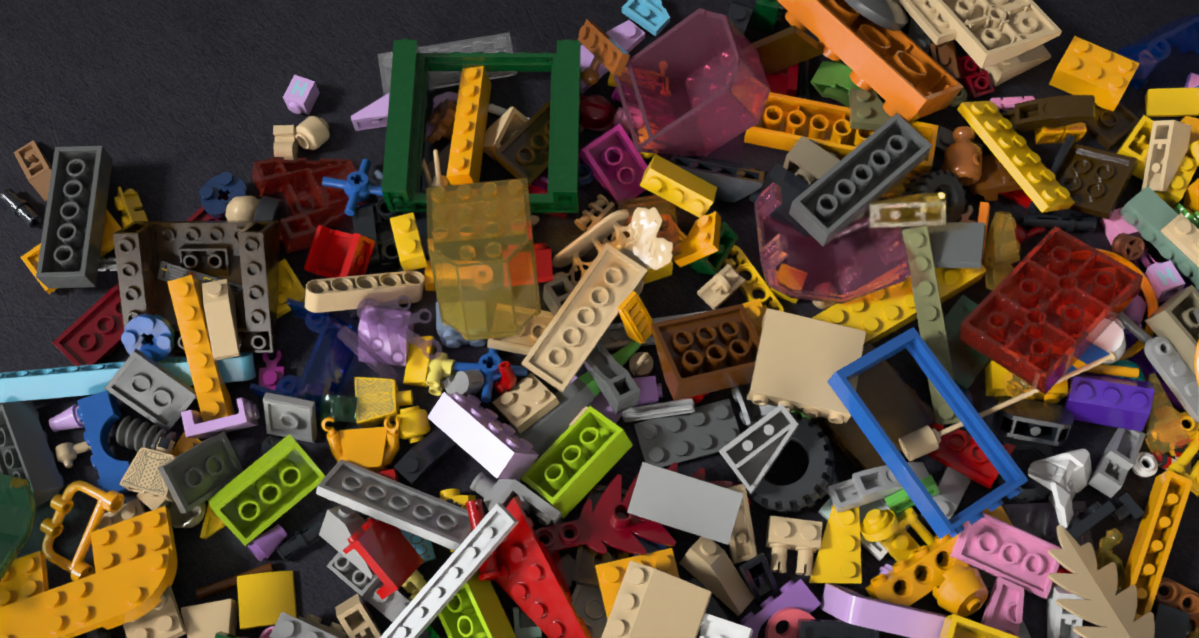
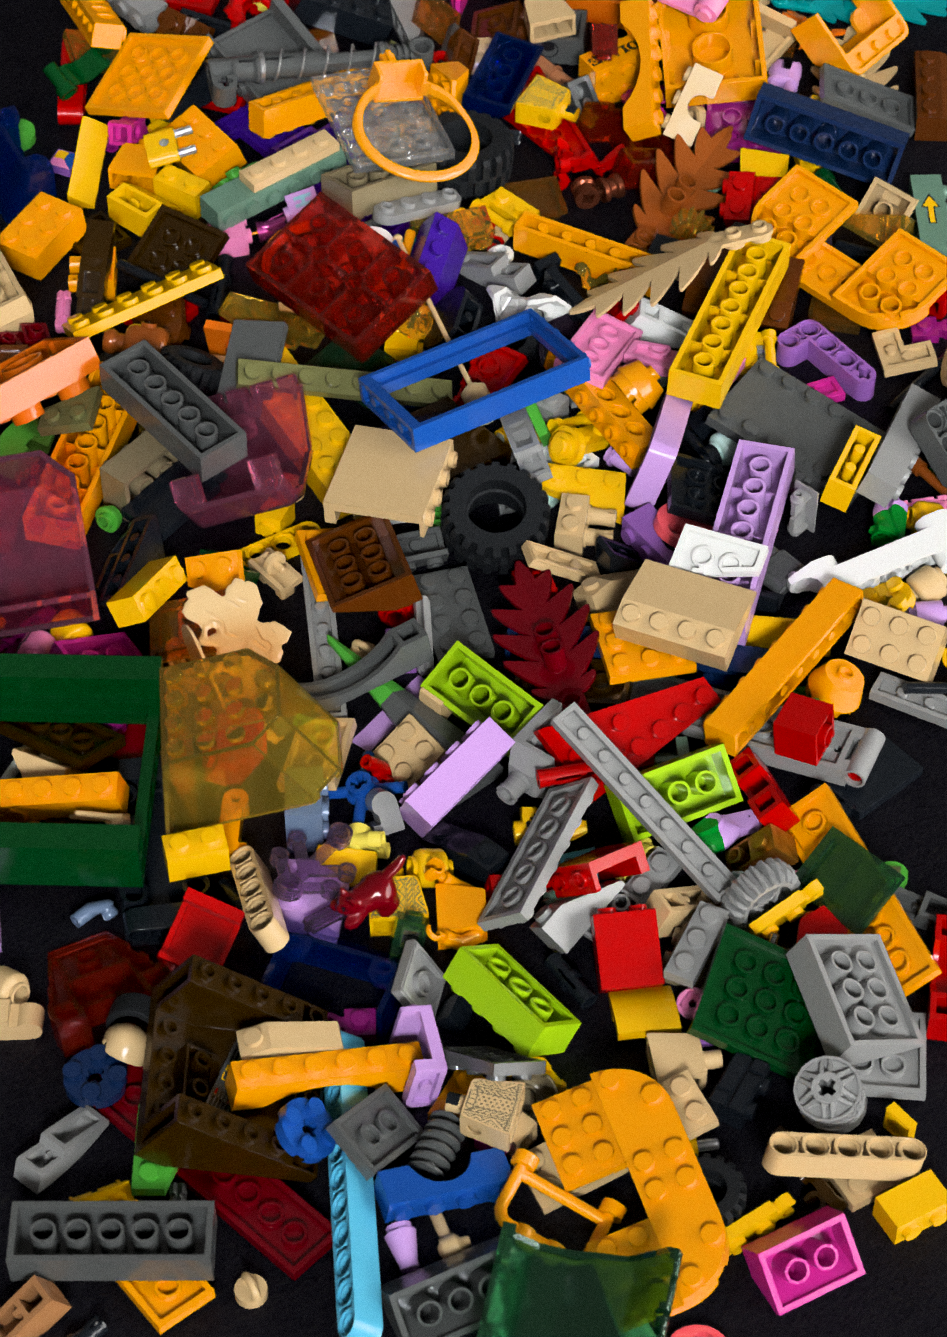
camera: 90 degrees left, 20 degrees down
reddish brown bar [196,562,274,599] -> none
medium lavender cone [248,524,288,561] -> none
blue bar [322,159,383,216] -> none
tan plate [521,243,647,393] -> none
light orange slope [618,291,654,344] -> none
light grey tile [627,462,743,545] -> none
light grey wedge [719,403,798,494] -> none
clear yellow slope [870,193,946,228] -> none
copper wheel [1112,233,1145,260] -> none
tan slope [1142,120,1192,192] -> none
none -> light grey slope [13,1105,109,1194]
none -> bright green plate [95,505,122,533]
none -> tan tile [234,1271,268,1309]
none -> dark red animal [329,854,406,930]
none -> red brick [590,904,665,993]

